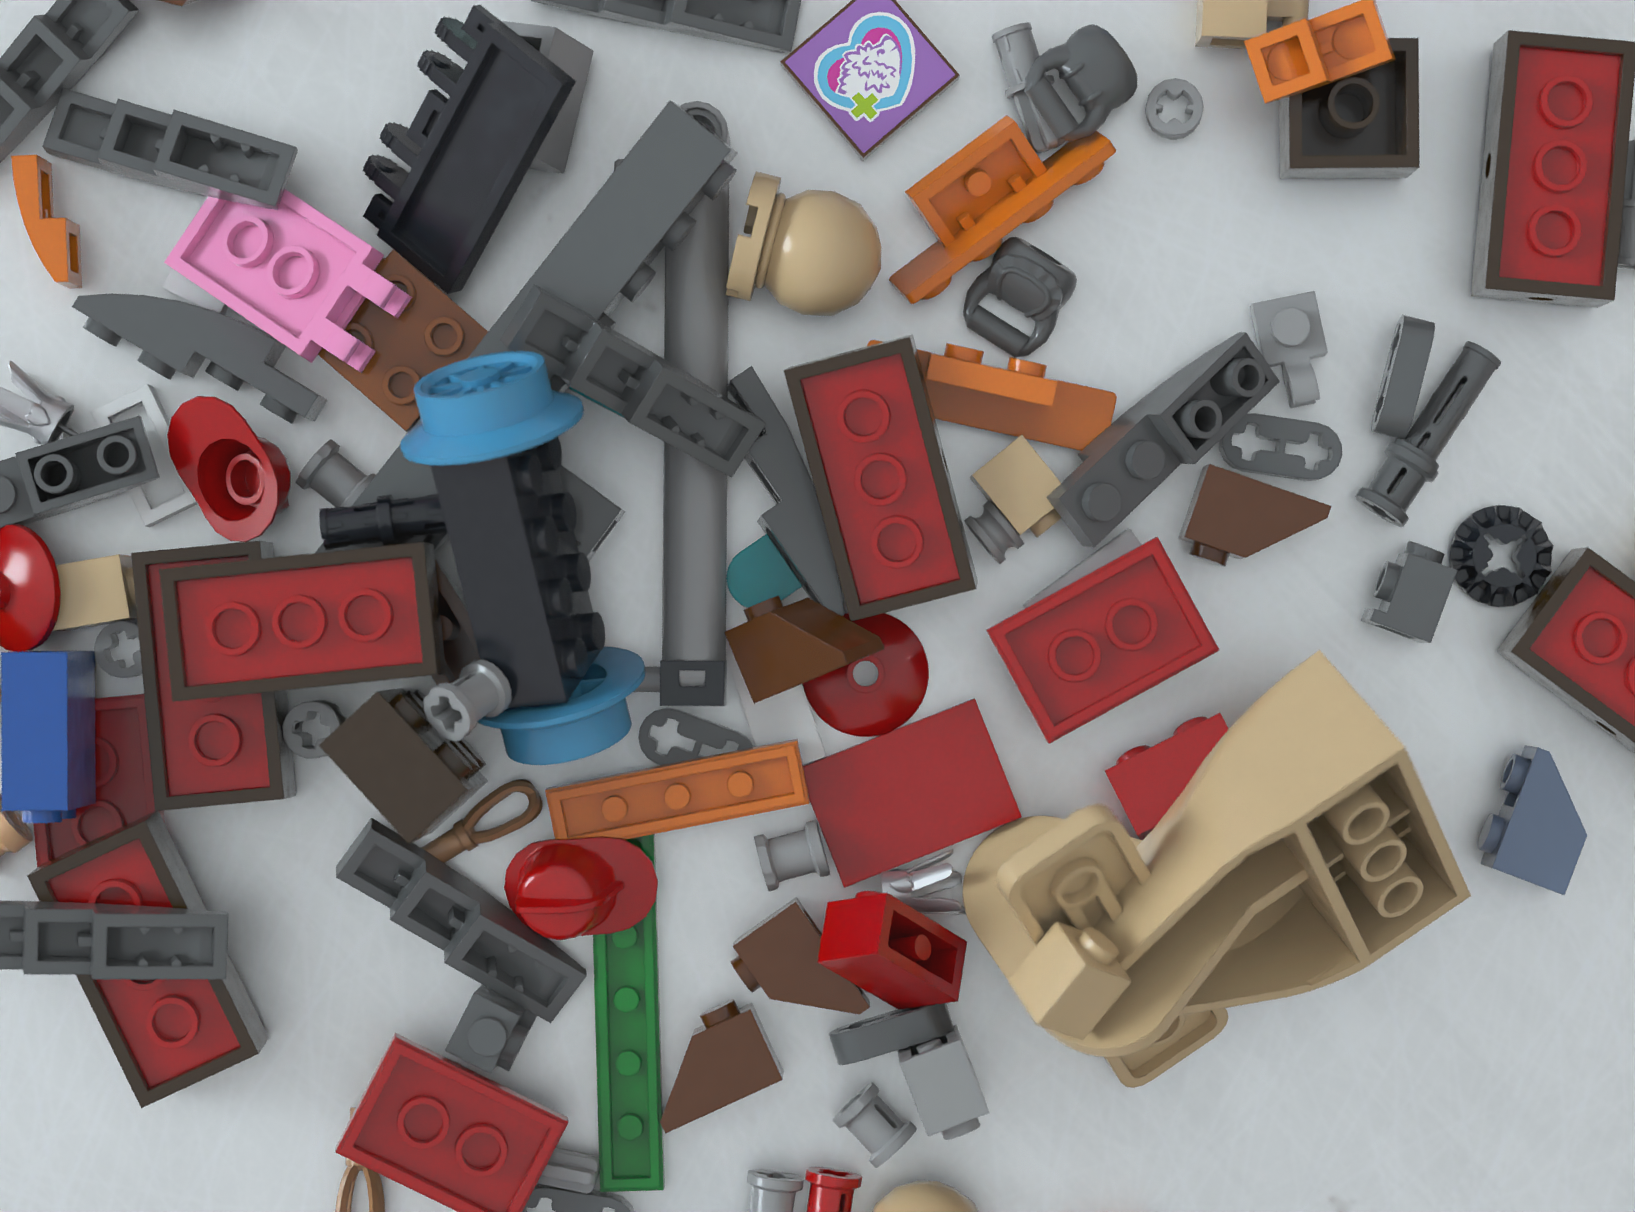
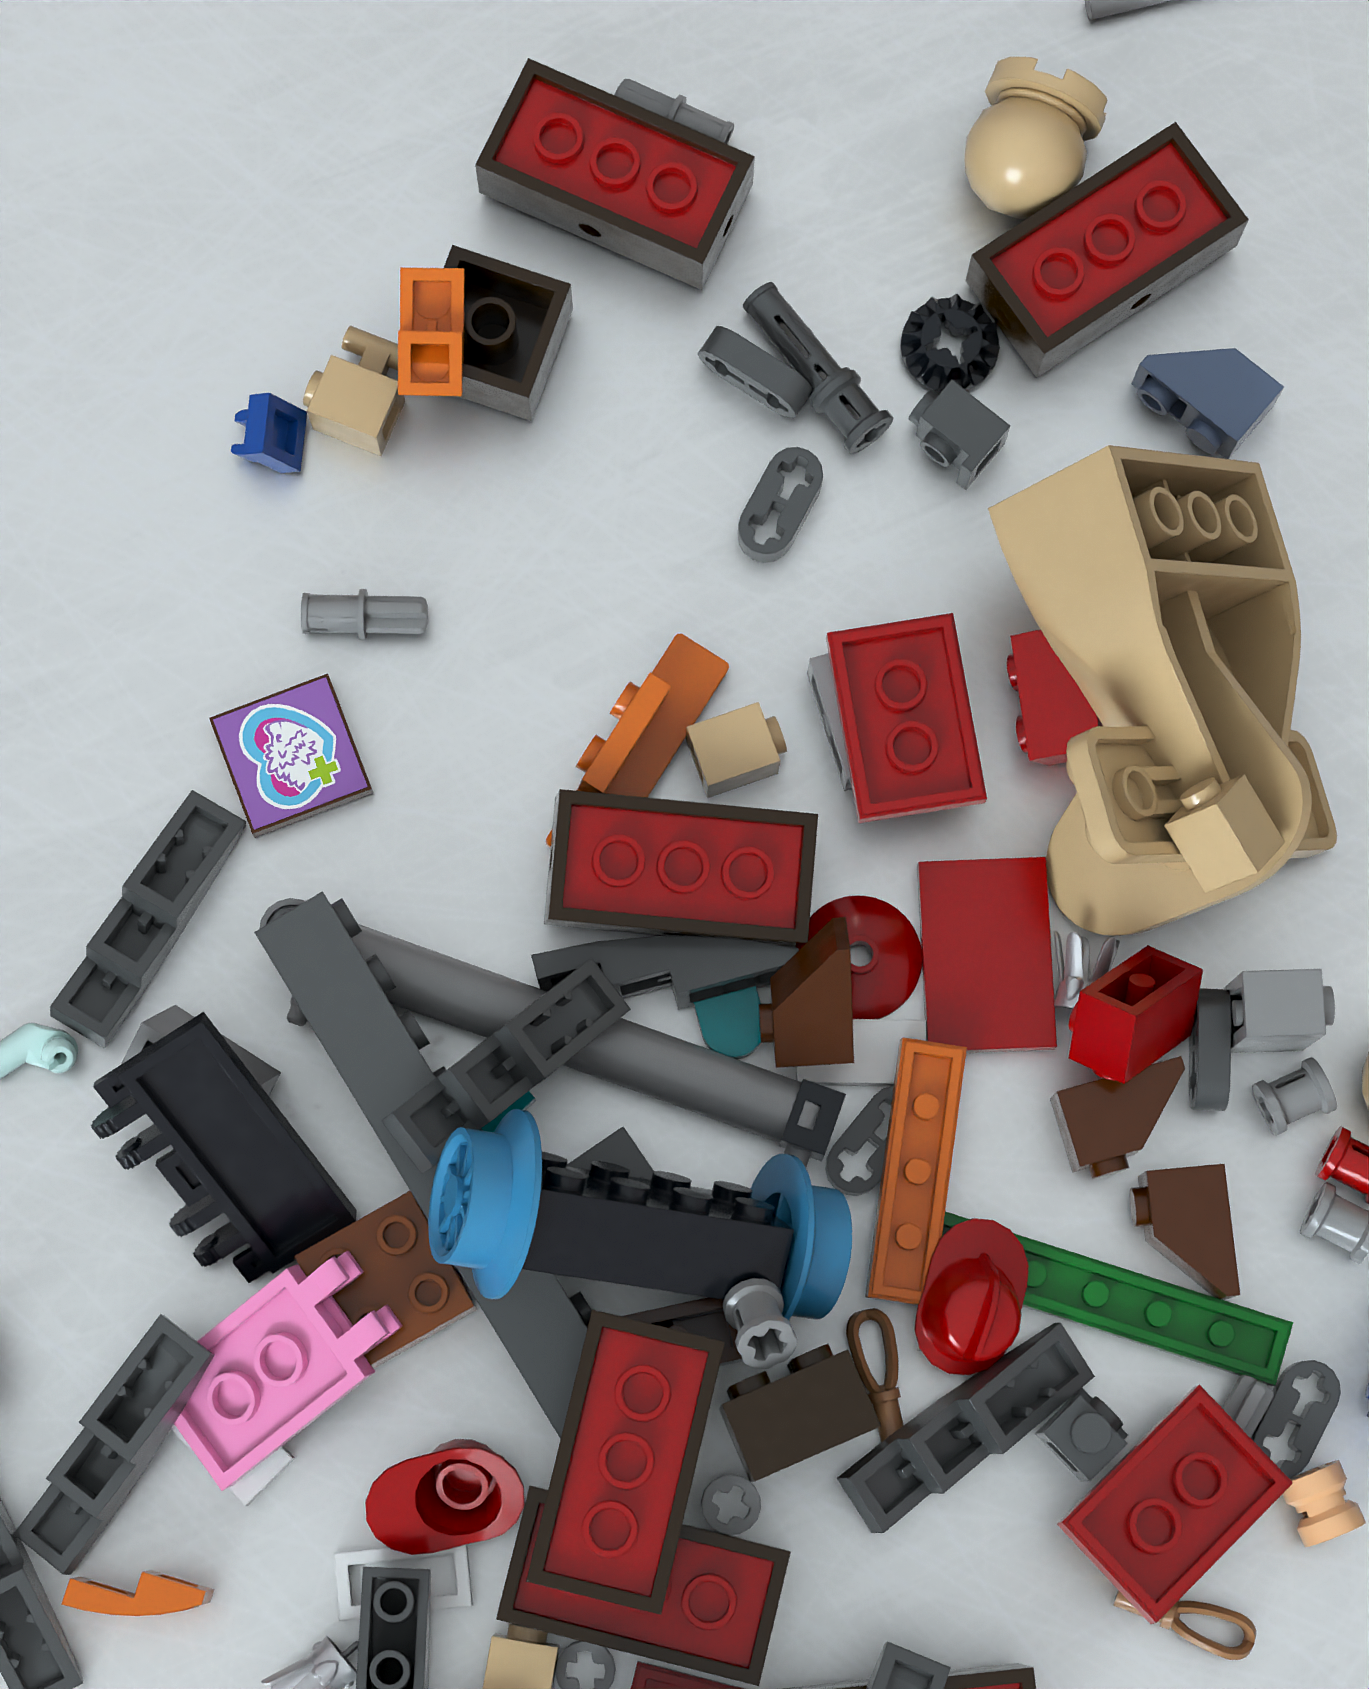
camera: 65 degrees left, 10 degrees down
dark grey slope [72,293,327,424] -> none
light grey bush [295,439,376,507] -> none
black pin [319,494,448,550] -> none
tan tile [725,171,882,316] -> none
light grey bush [754,820,830,891] -> none
orange bracket [889,115,1116,304] -> none
dark grey piece [963,237,1077,357] -> none
light grey bush [964,501,1024,564] -> none
dark grey piece [1024,24,1137,141] -> none
dark grey slope [1047,332,1280,547] -> none
light grey bush [1145,78,1204,140] -> none
reddish brown slope [1178,464,1331,567] -> none
light grey plate [1250,291,1328,408] -> none

